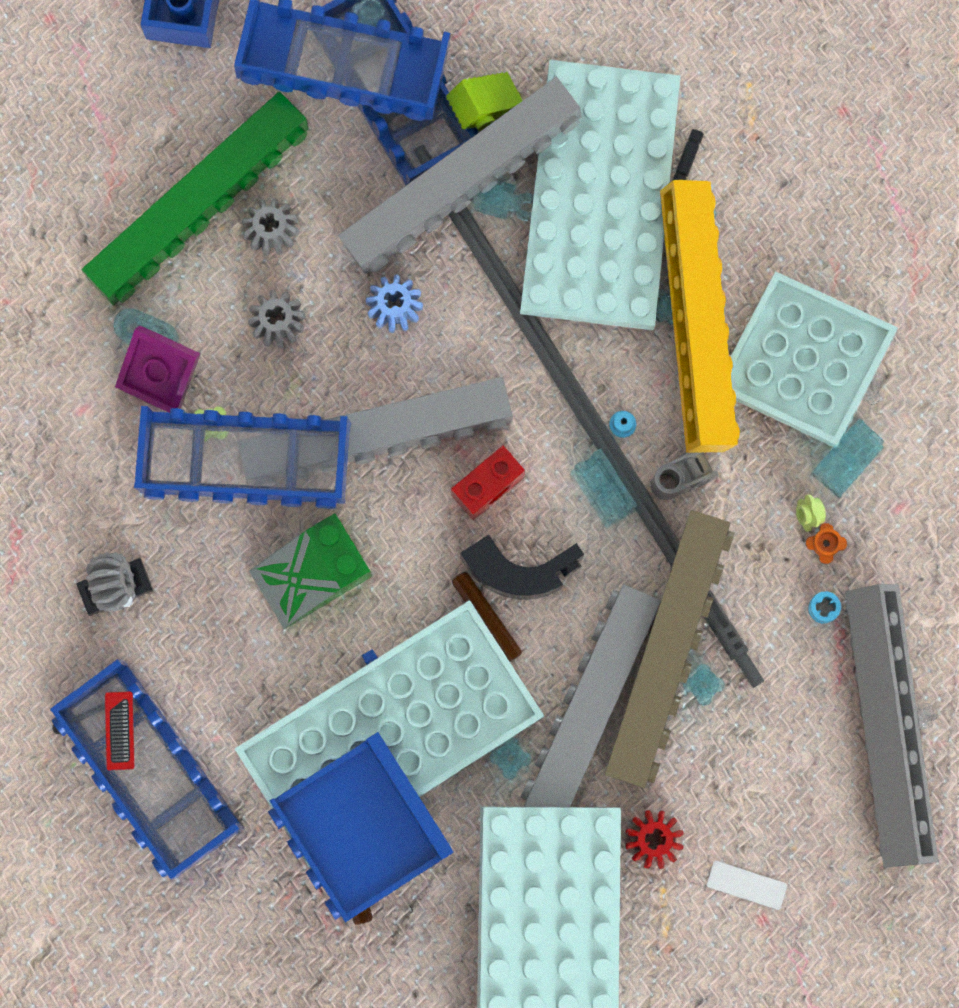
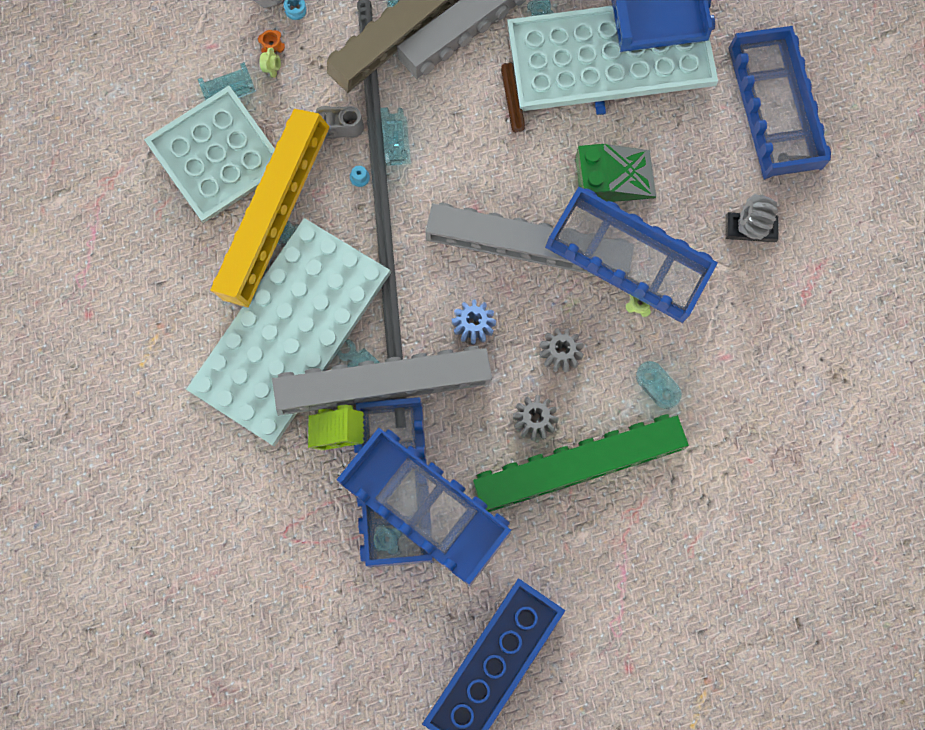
camera: 155 degrees left, 5 degrees down
sticker [105,691,135,770] -> none
magenta plate [115,325,201,412] -> none
red brick [451,445,525,521] -> none
black arch [460,535,584,600] -> none
black wheel [672,129,704,181] -> none

